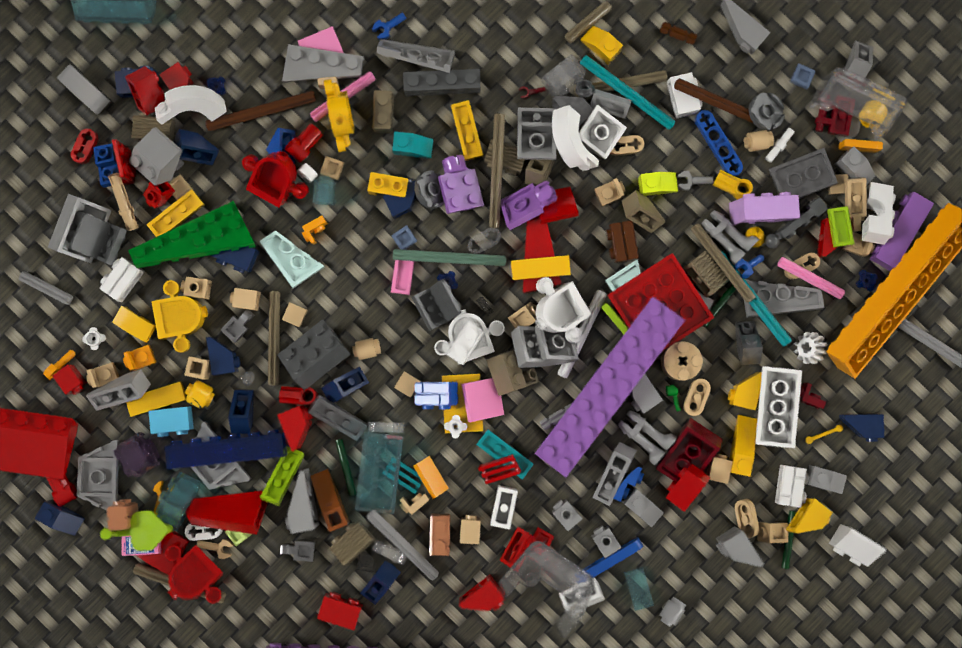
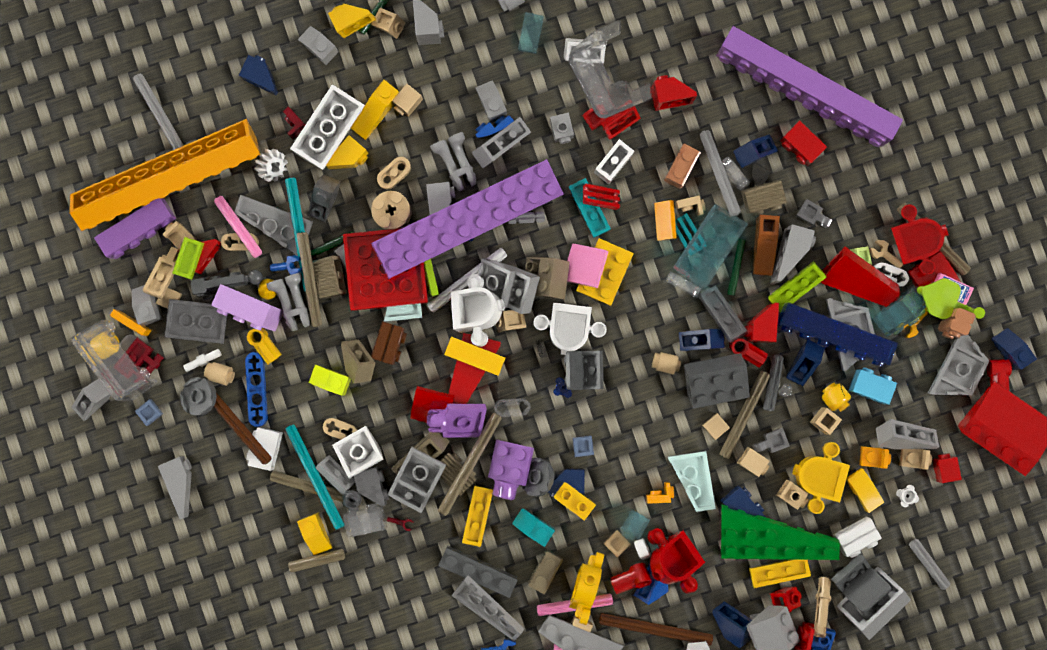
camera: 155 degrees left, 0 degrees up
light orange bar [43,350,76,380] -> none
clear purple brick [114,432,160,477] -> none
yellow tile [126,382,186,417] -> none
tan tile [169,174,193,200] -> none
dark blue slope [206,337,241,376] -> none
bright pink tile [391,260,415,295] -> none
sand green axle [393,249,506,266] -> none
tan tile [394,371,421,398] -> none
brick [415,382,458,409] -> none
white plate [444,415,467,438] -> none
white brick [446,321,484,365] -> none
tan brick [460,515,481,544] -> none
white arch [552,105,599,171] -> none
blue beam [574,537,643,584] -> none
light grey brick [591,525,621,558] -> none
tan bracket [594,178,626,207] -> none
dark red slope [656,418,723,482] -> none
reddish brown axle [660,22,697,45] -> none
red brick [665,463,711,512] -> none
green hand [666,385,681,411] -> none
light grey bar [677,171,713,191] -> none
tan plate [735,499,759,539] -> none
white brick [775,465,809,508] -> none
yellow hinge [805,424,843,444] -> none
clear blue plate [856,270,878,291] -> none
white arch [862,182,896,245] -> none
none -> dark grey axle [763,355,784,411]

